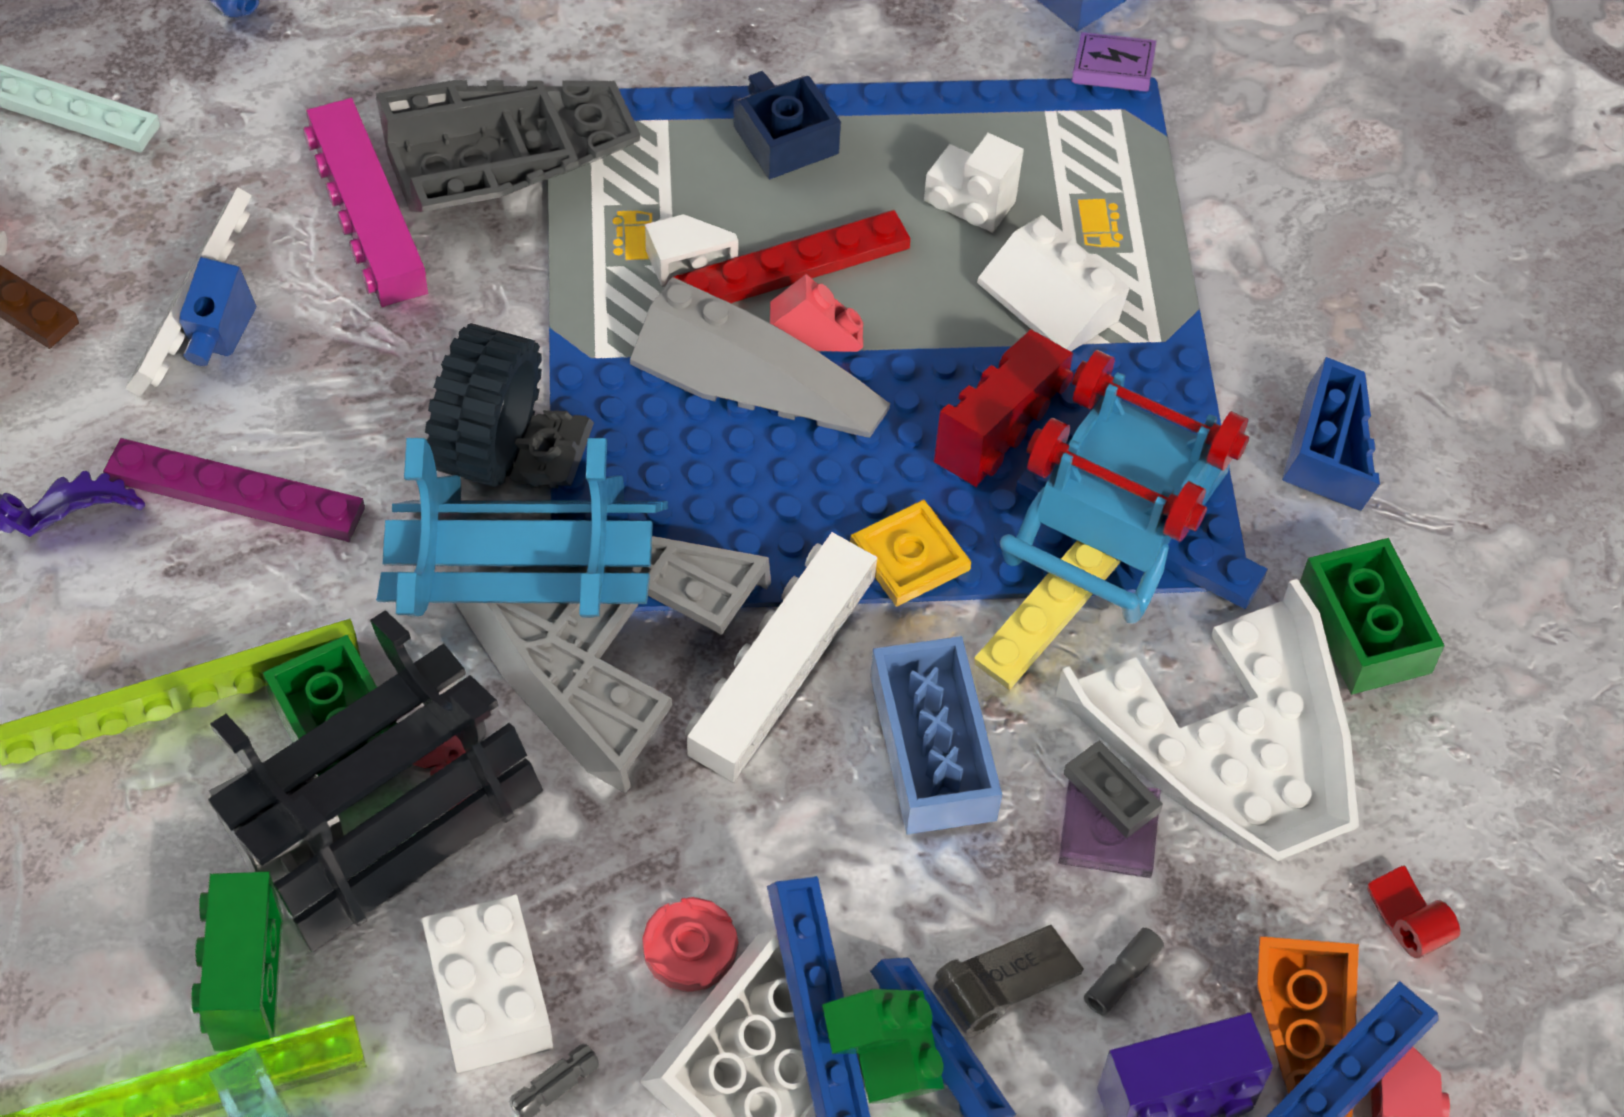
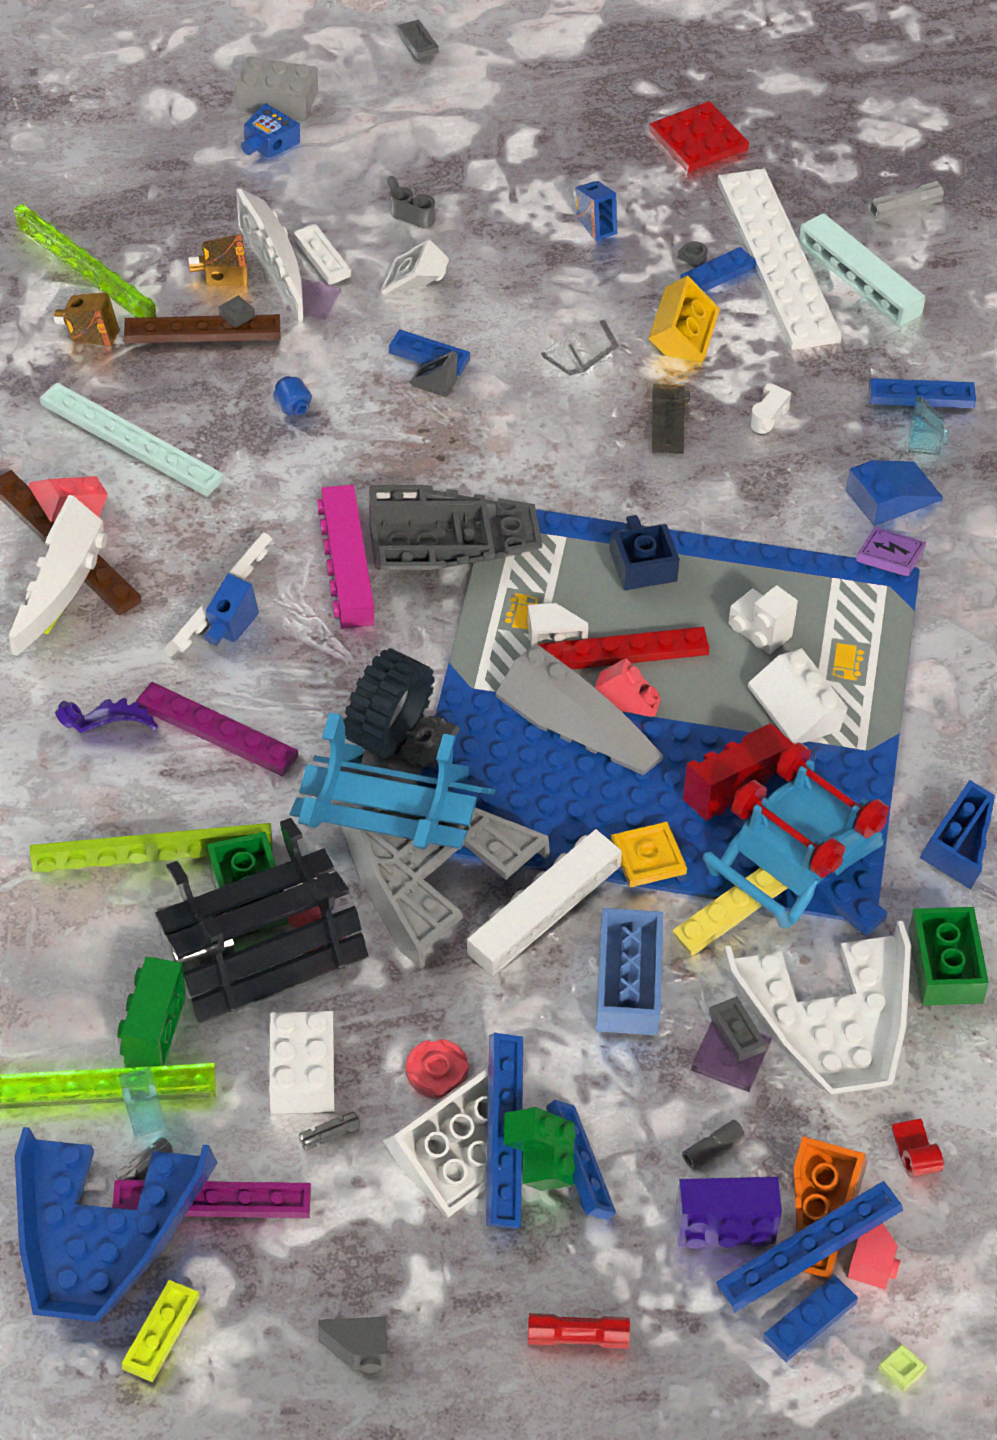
camera: 15 degrees right, 5 degrees down
clear smoke door [933,925,1084,1037] -> none

